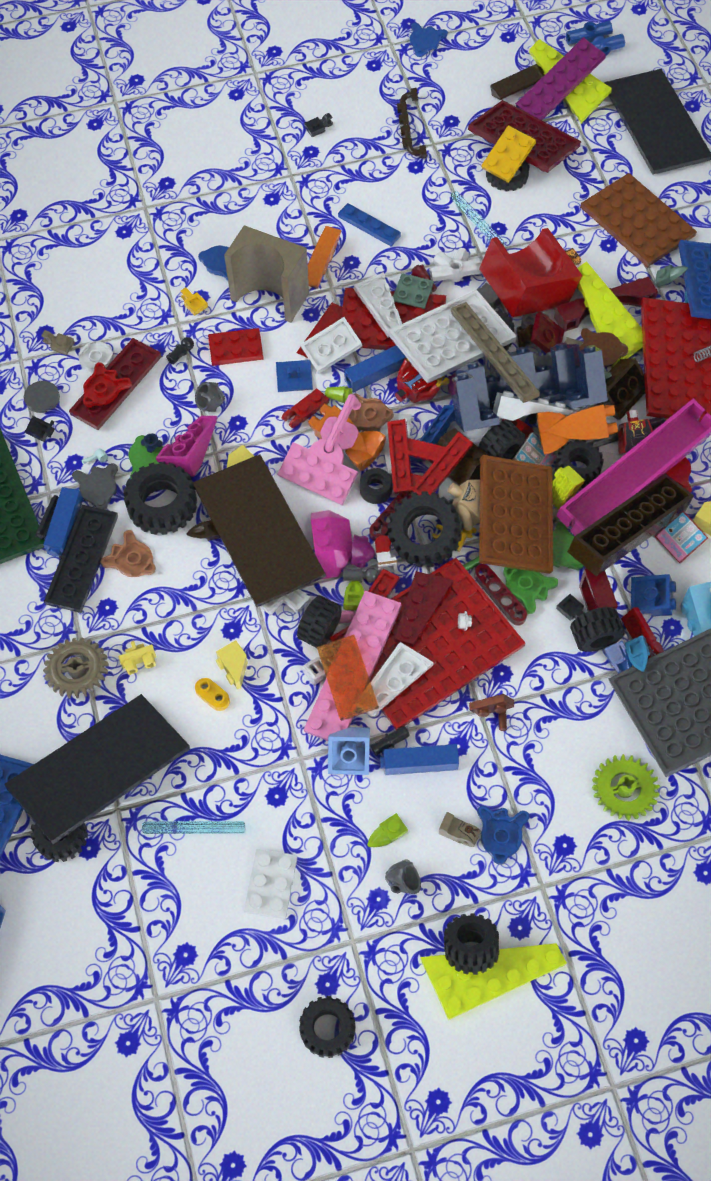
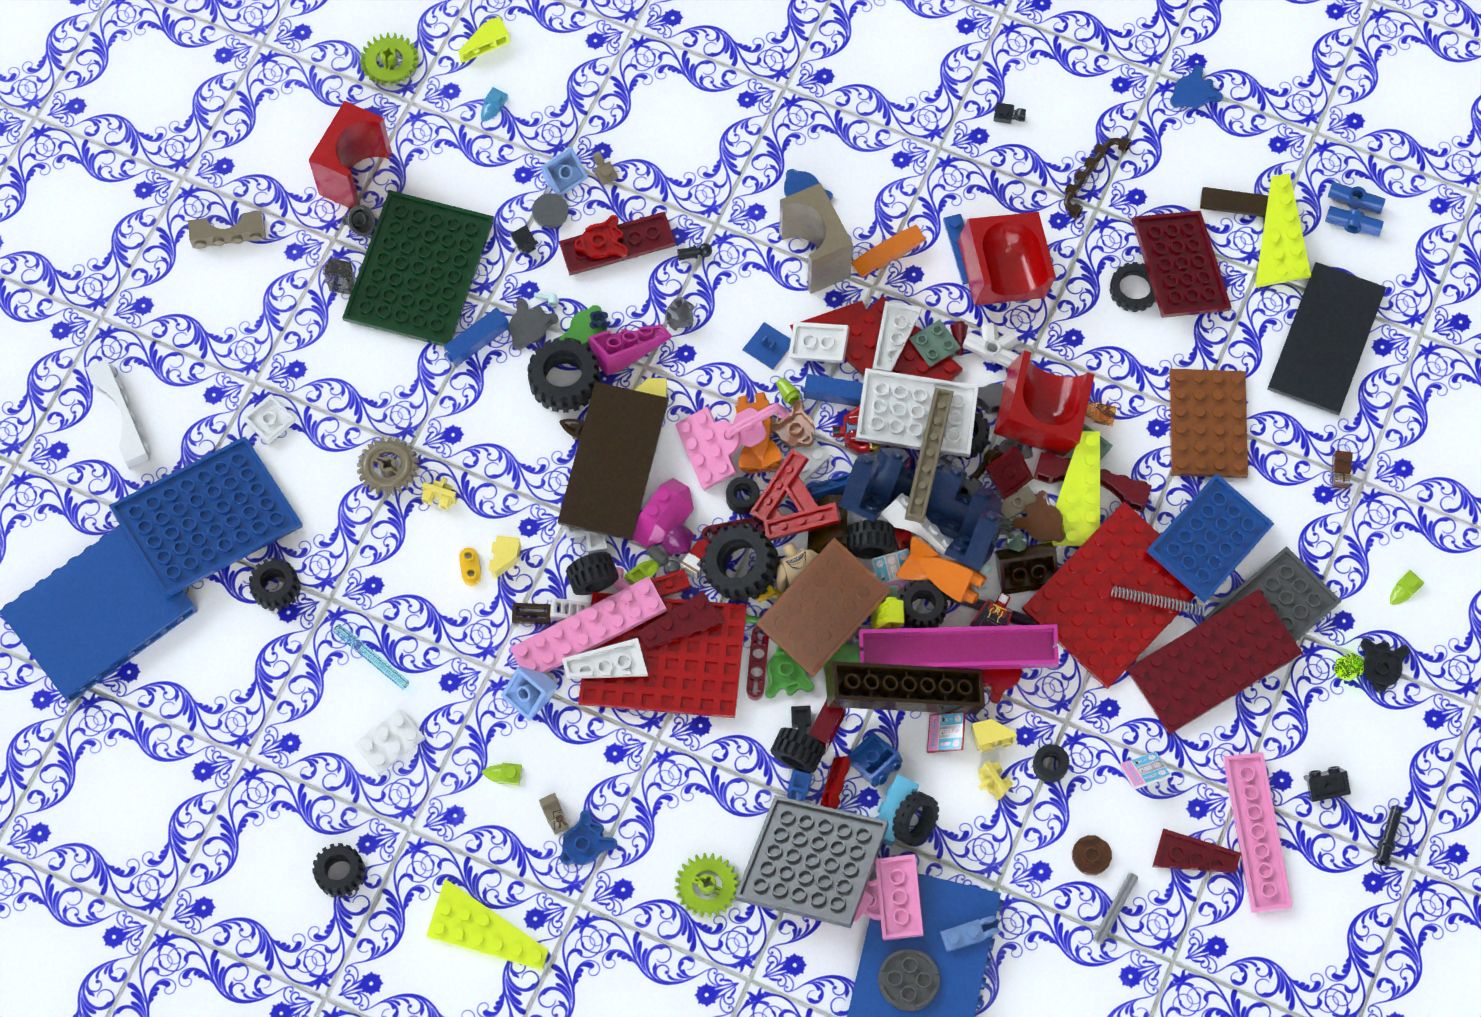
camera: 40 degrees right, 5 degrees up
black tile [4,694,190,845] -> none
black axle [35,495,59,540] -> none
black plate [44,505,118,613] -> none
white tile [78,341,114,373] -> none
nougat tile [101,530,156,577] -> none
yellow plate [180,287,208,316] -> none
red plate [208,328,264,366] -> none
red hinge [281,388,329,429] -> none
clear orange plate [317,635,379,721] -> none
black axle [370,726,410,756] -> none
blue brick [380,744,459,775] -> none
dark grey helmet [385,859,421,894] -> none
black tyre [444,913,499,975] -> none
clear light blue axle [451,191,504,246] -> none
white plate [458,611,472,631] -> none
copper plate [469,694,514,731] -> none
yellow plate [481,125,536,183] -> none
magenta plate [515,37,606,120] -> none
dark azure plate [625,635,650,672] -> none
sand green plate [655,265,688,287] -> none
none -> dark brown tile [512,603,551,625]
none -> light blue slope [541,147,589,196]
none -> red piece [958,212,1056,306]

